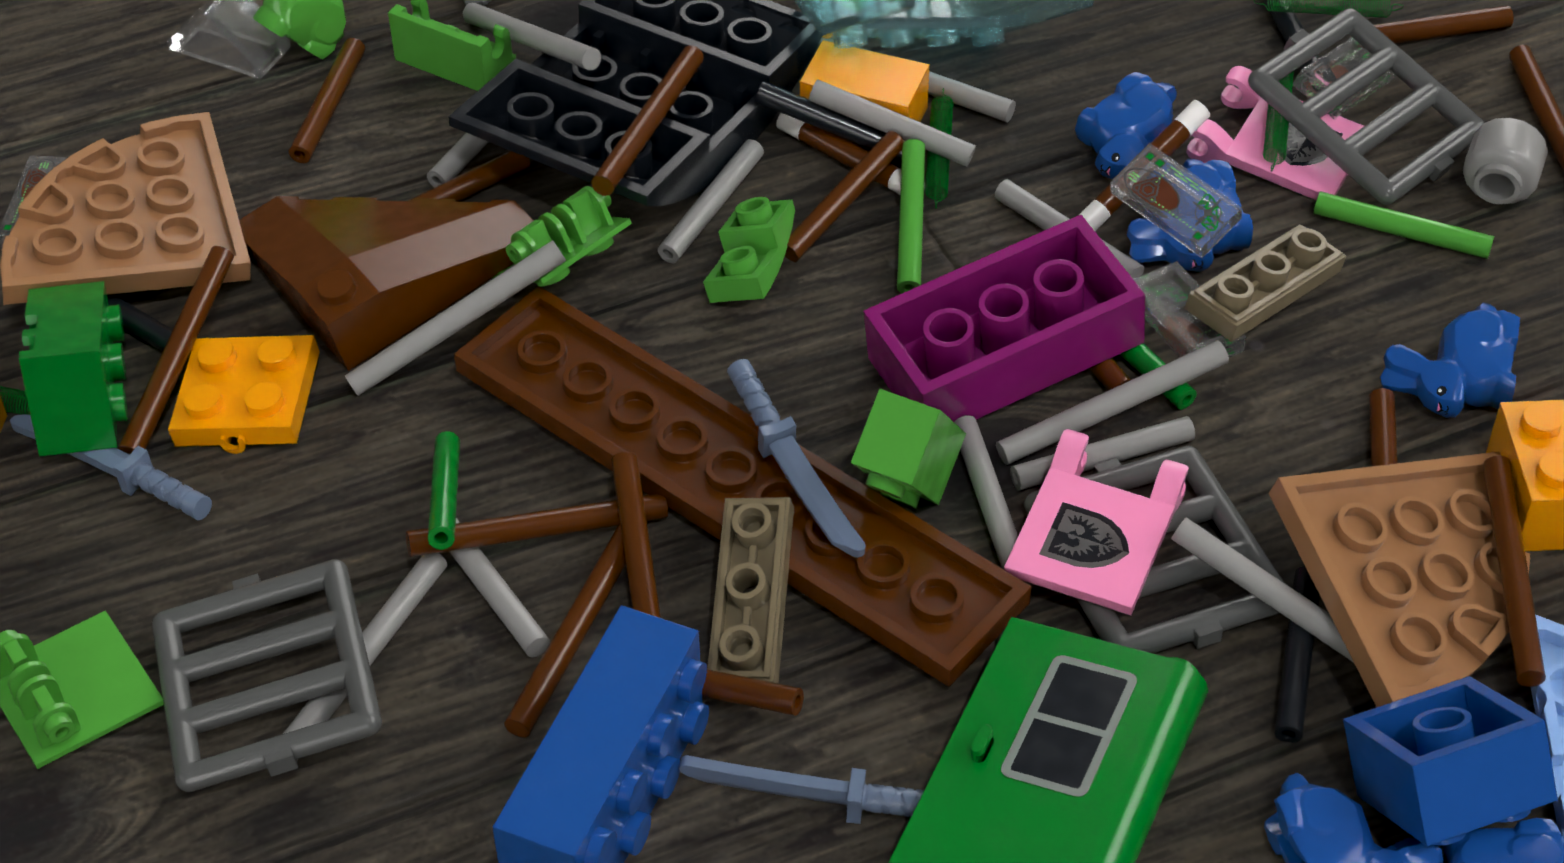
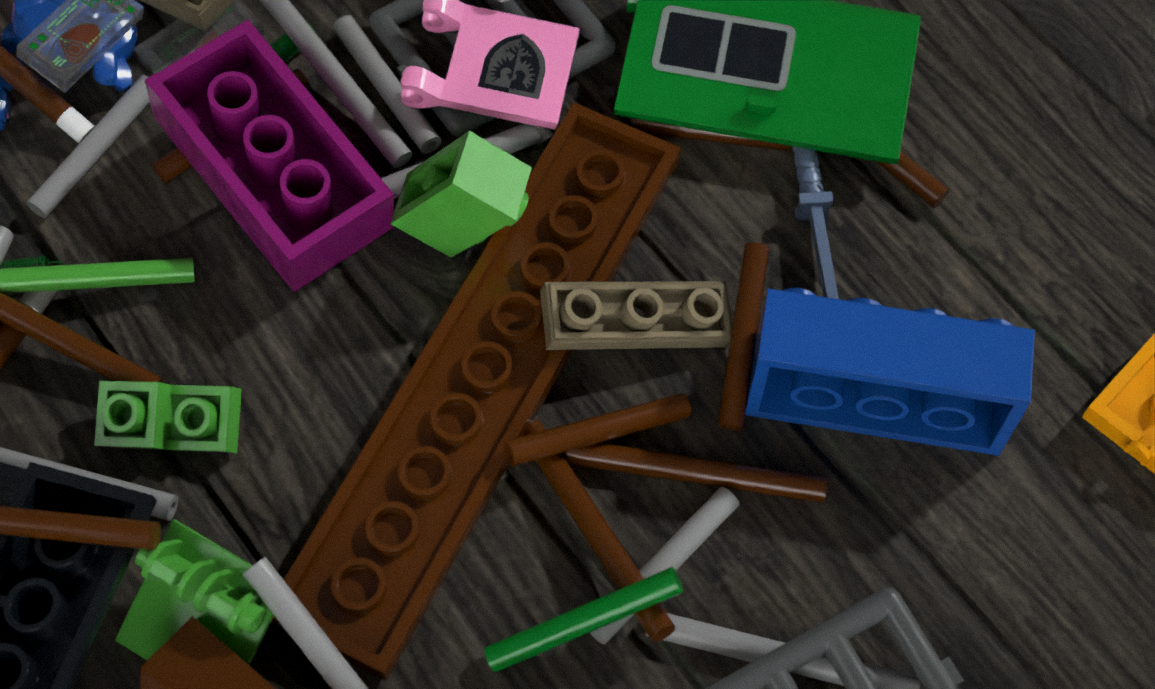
camera: 105 degrees left, 15 degrees up
sand blue sword [727,359,866,557] -> none

